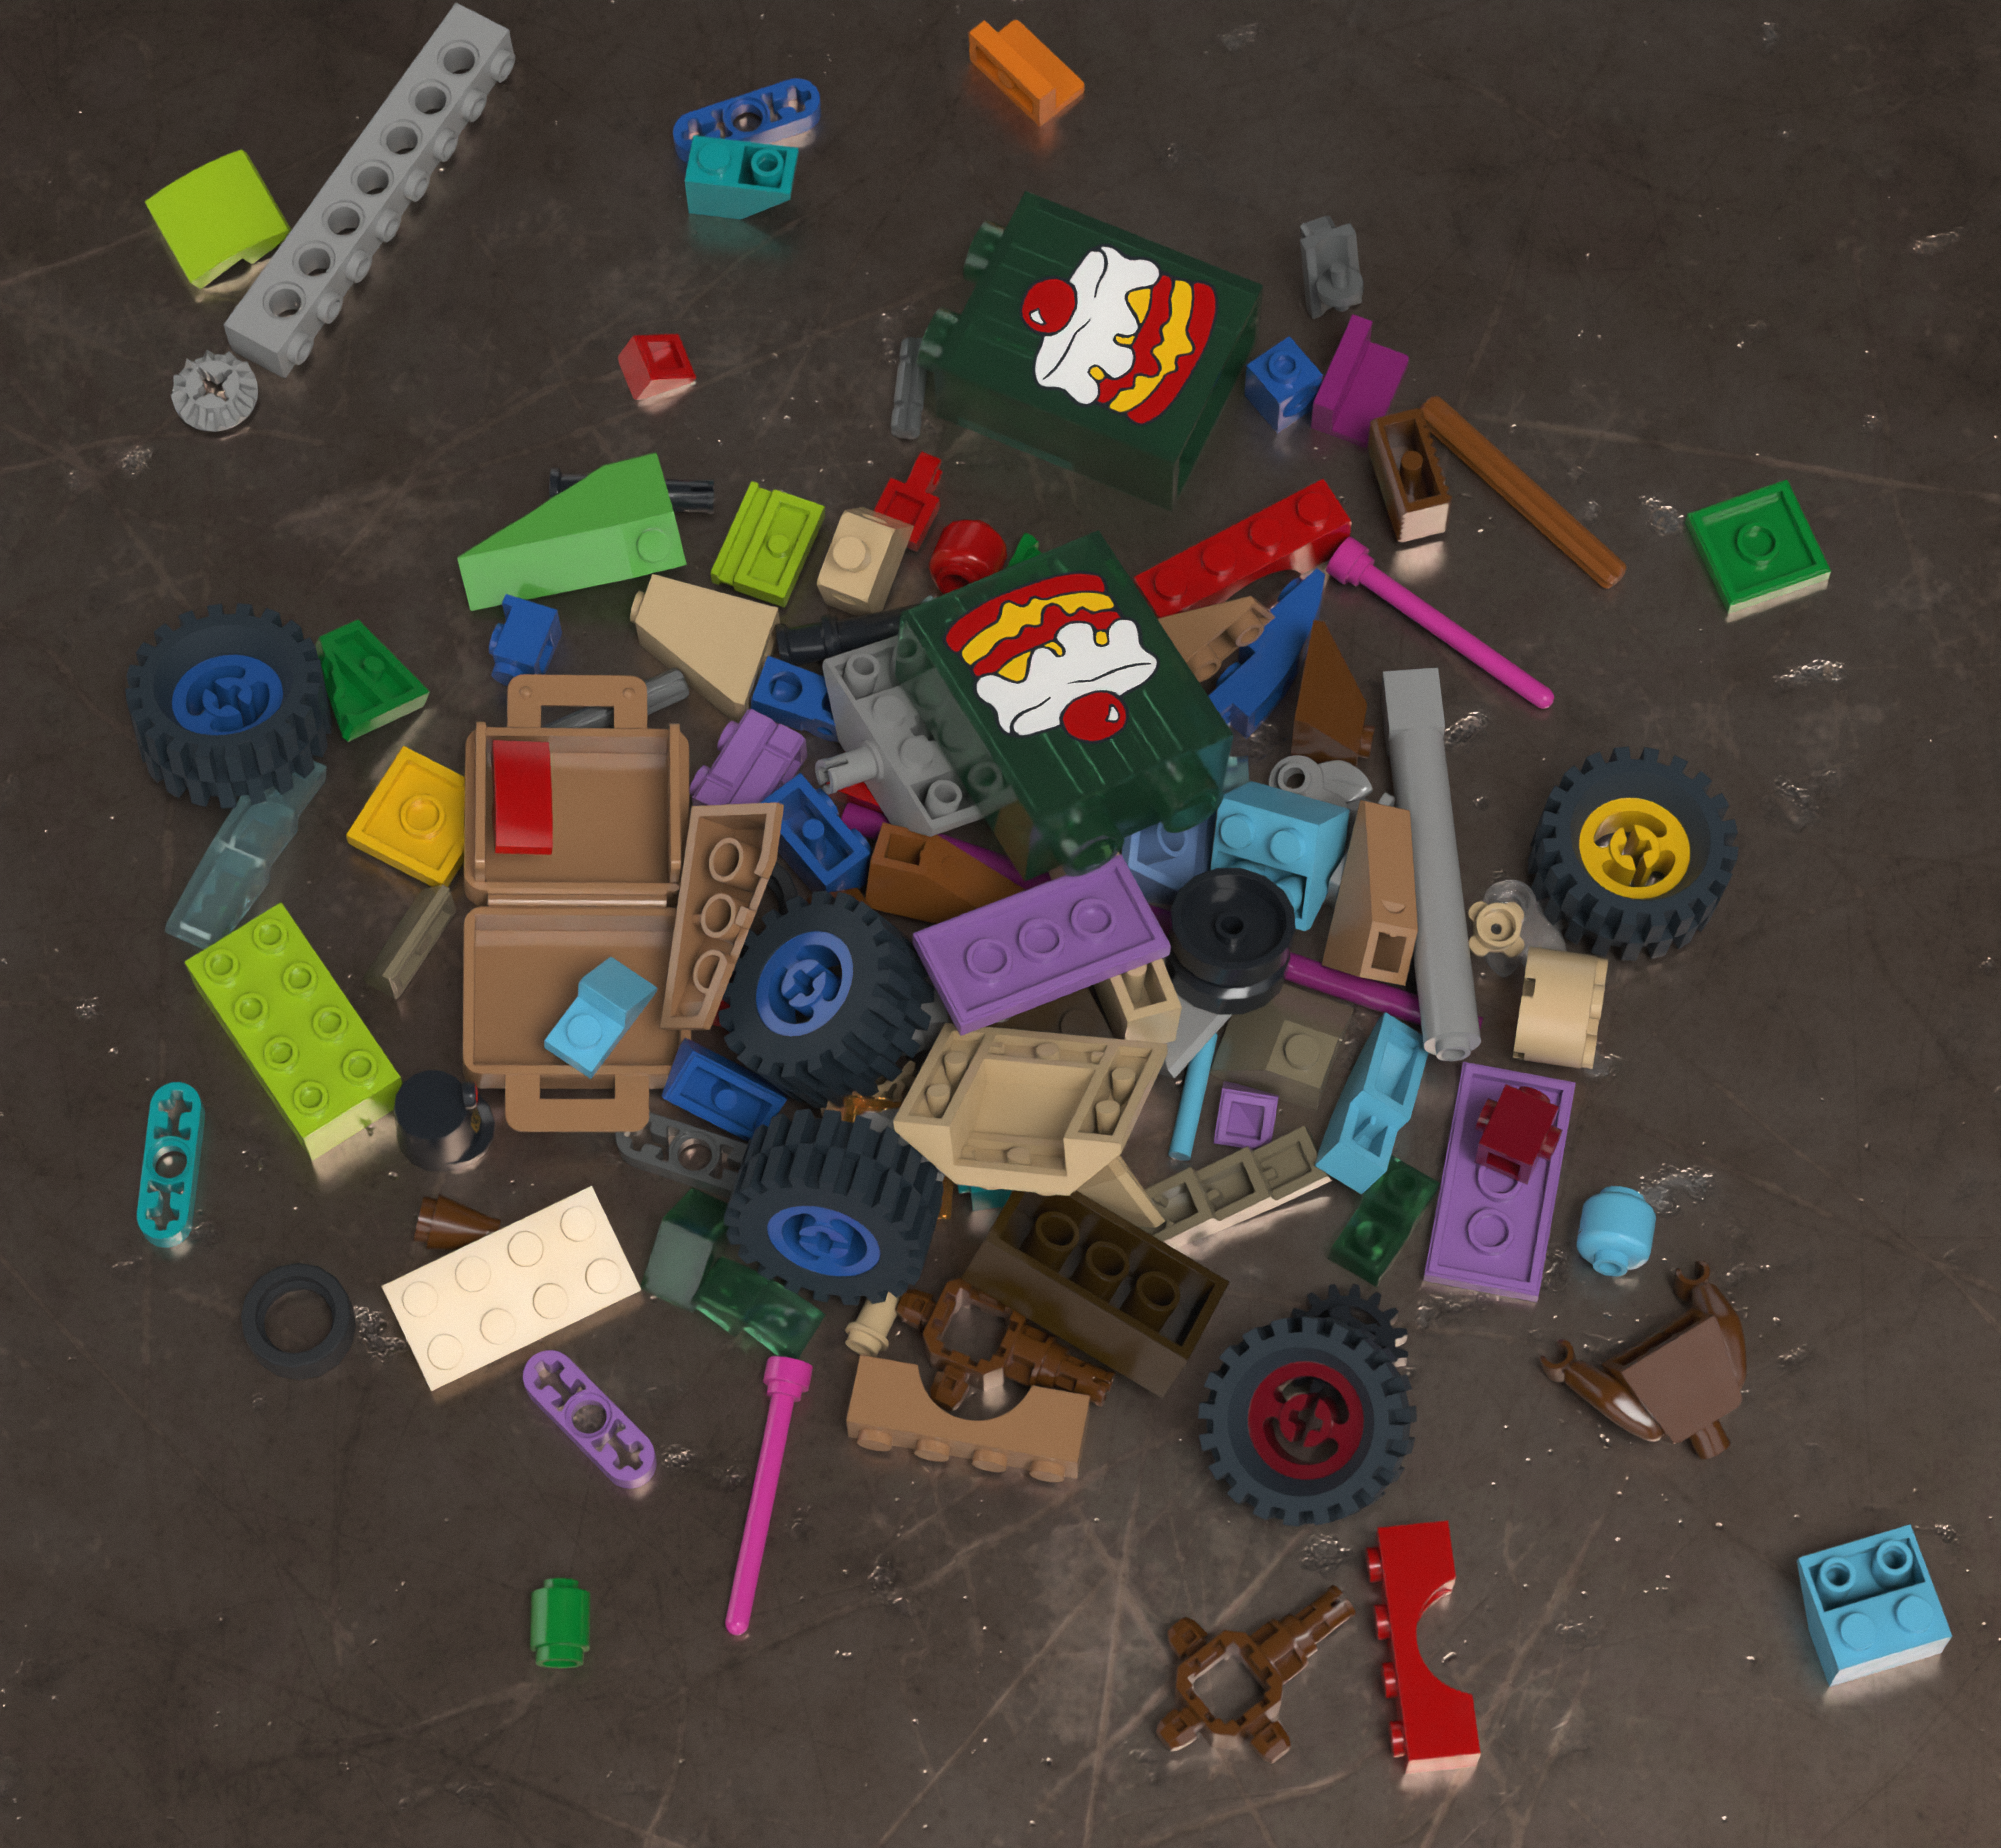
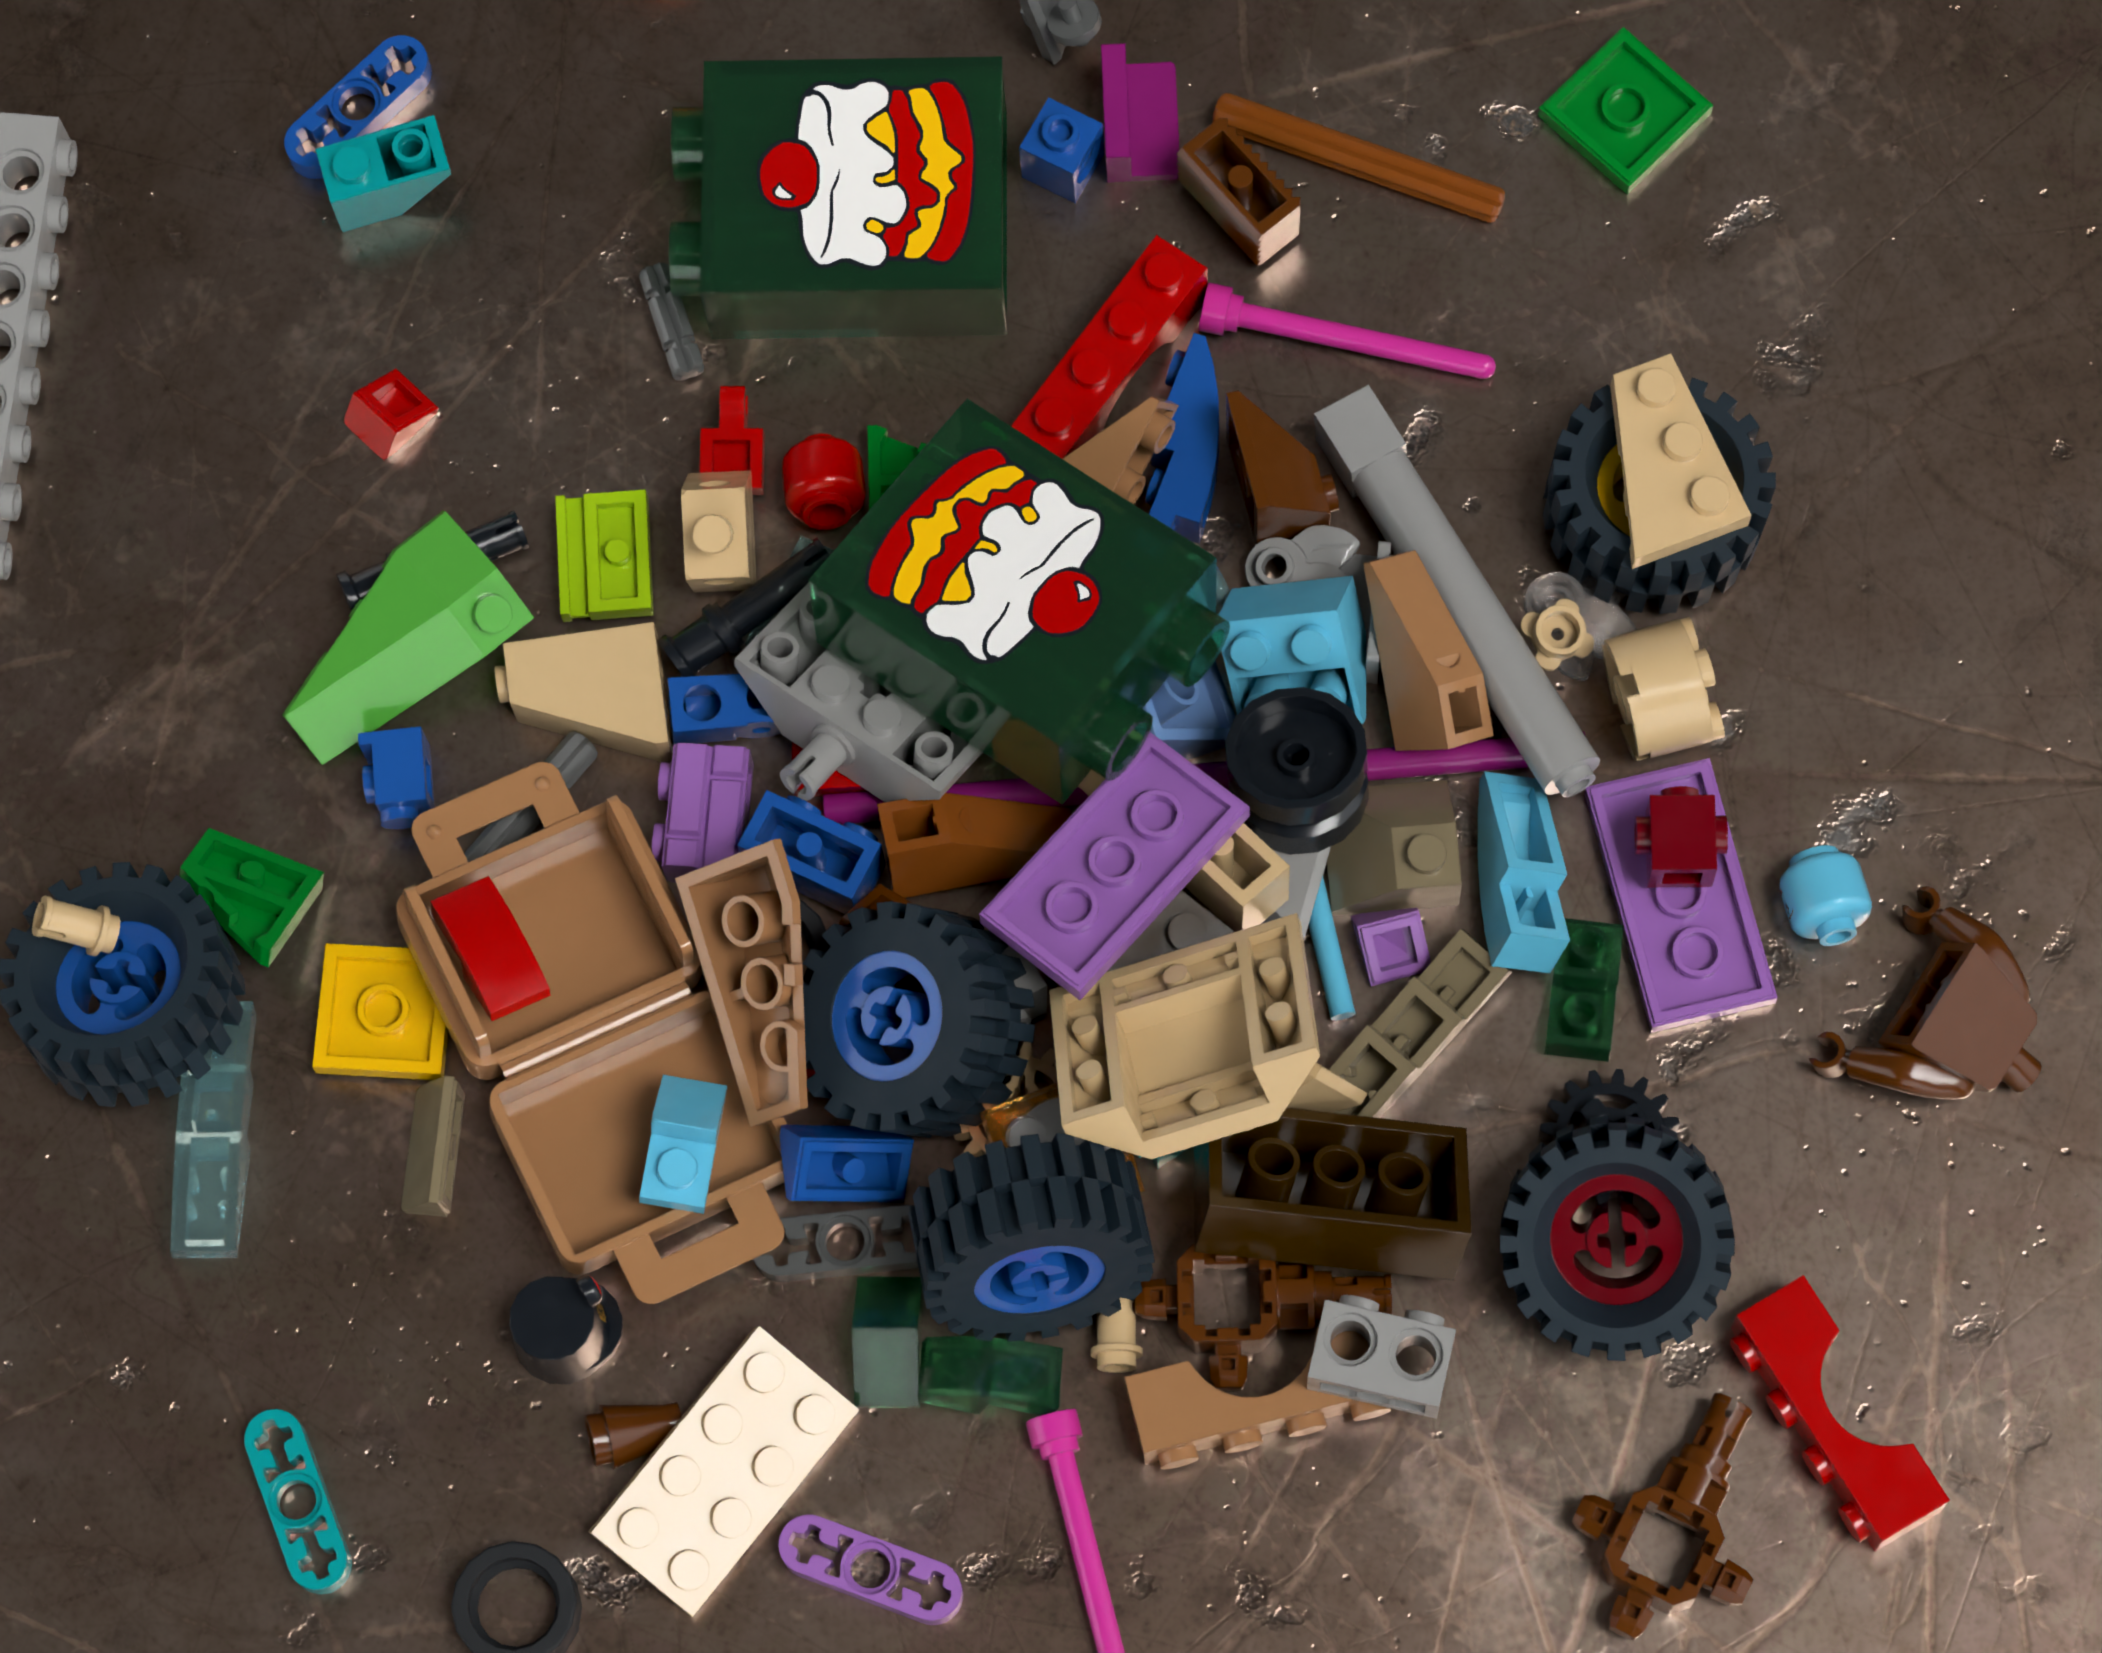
camera: 20 degrees left, 5 degrees up
lime brick [185,902,403,1161] -> none
none -> tan pin [32,895,121,957]
none -> light grey brick [1307,1295,1456,1419]
none -> tan wing [1610,353,1752,569]

